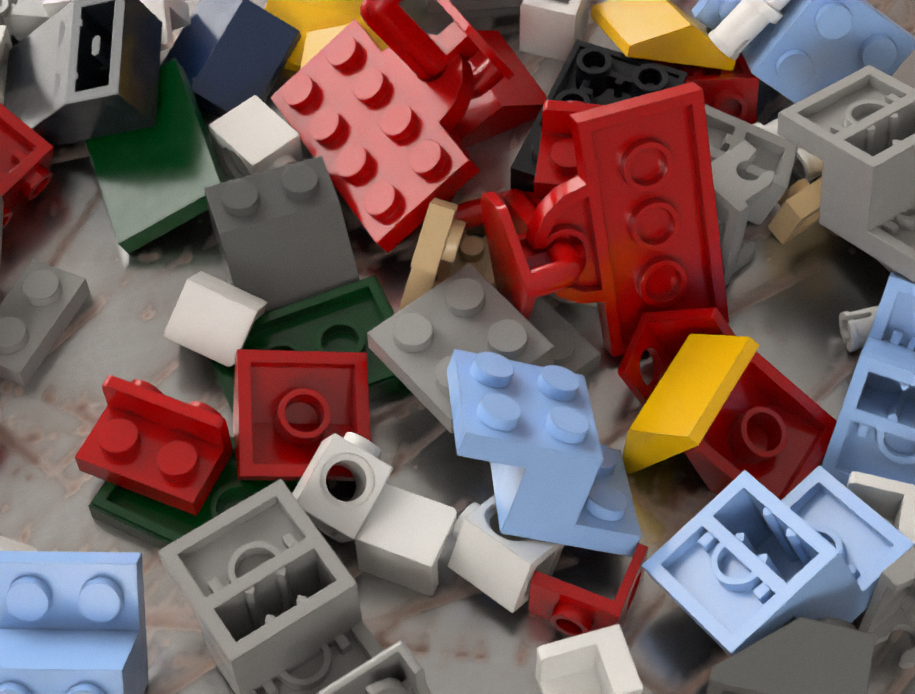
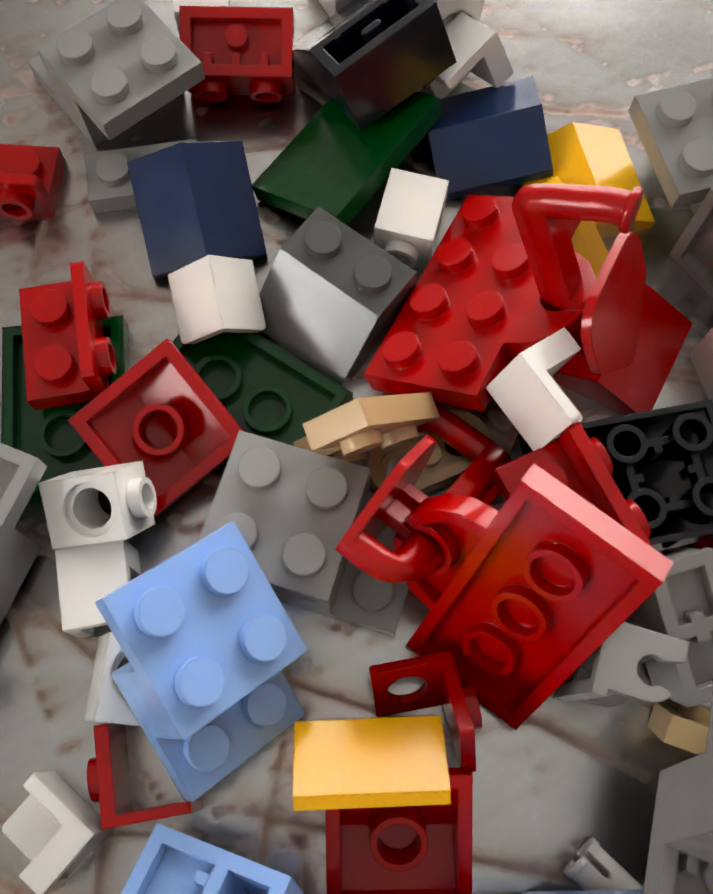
camera: 55 degrees right, 15 degrees up
none -> dark blue slope [127,140,267,279]
none -> white panel [485,327,582,451]

